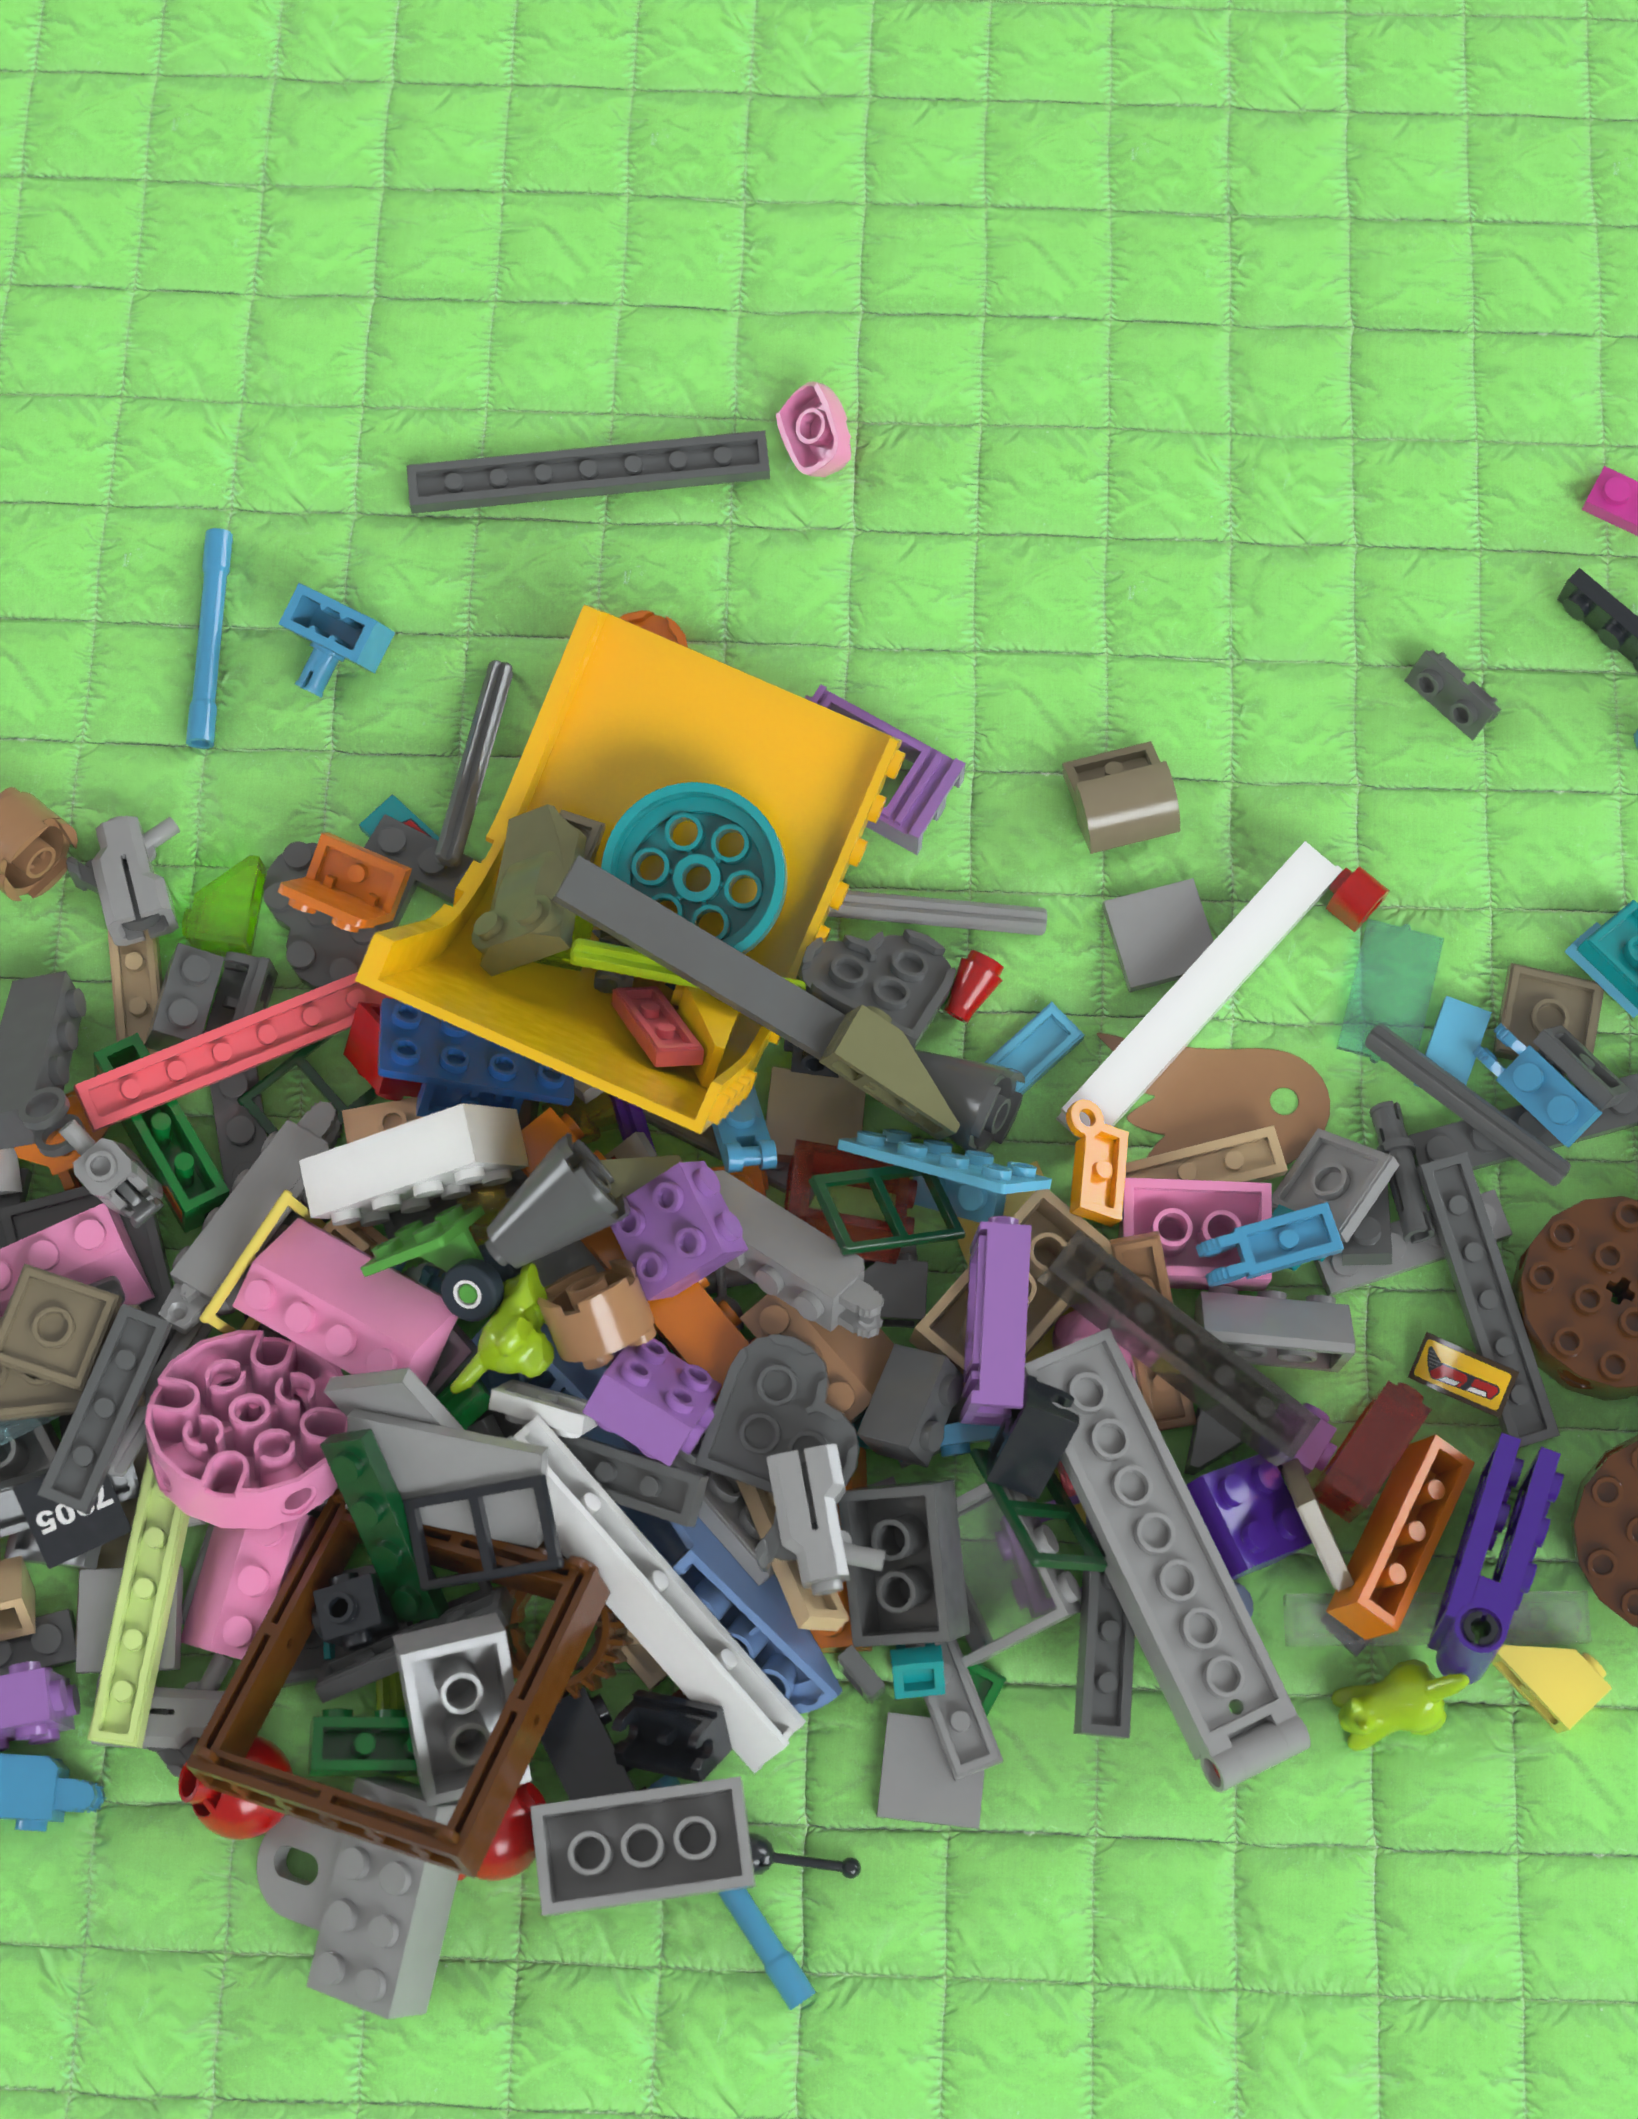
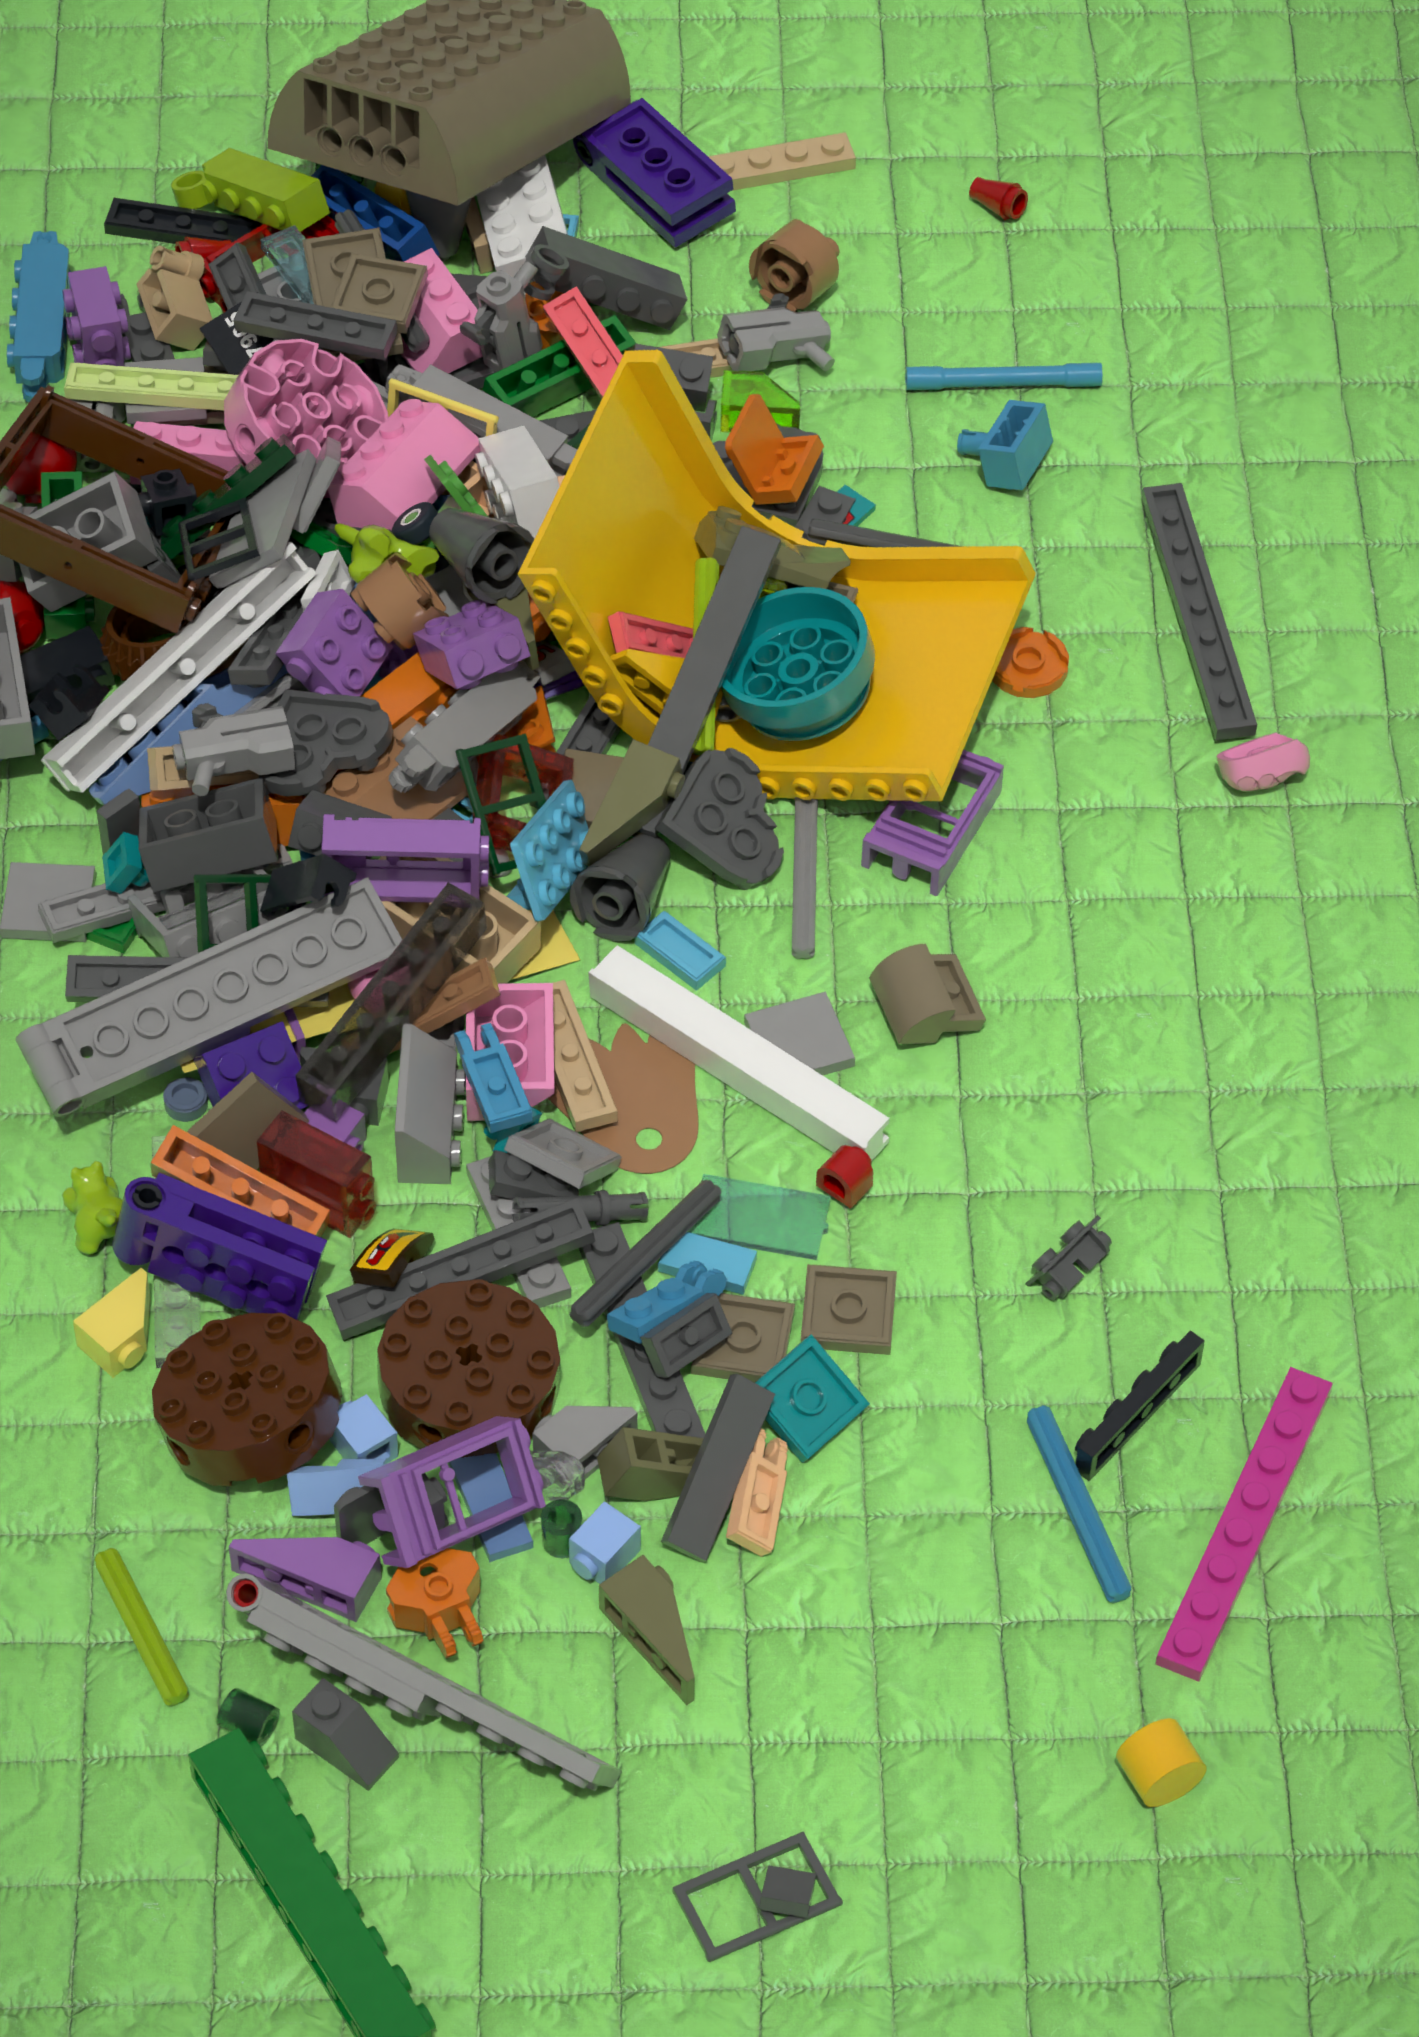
camera: 85 degrees right, 20 degrees down
dark azure plate [712,1085,777,1173] -> none
red cone [943,950,1004,1024] -> none
light orange hinge [1066,1099,1129,1227] -> none
none -> dark tan tile [801,1264,897,1355]

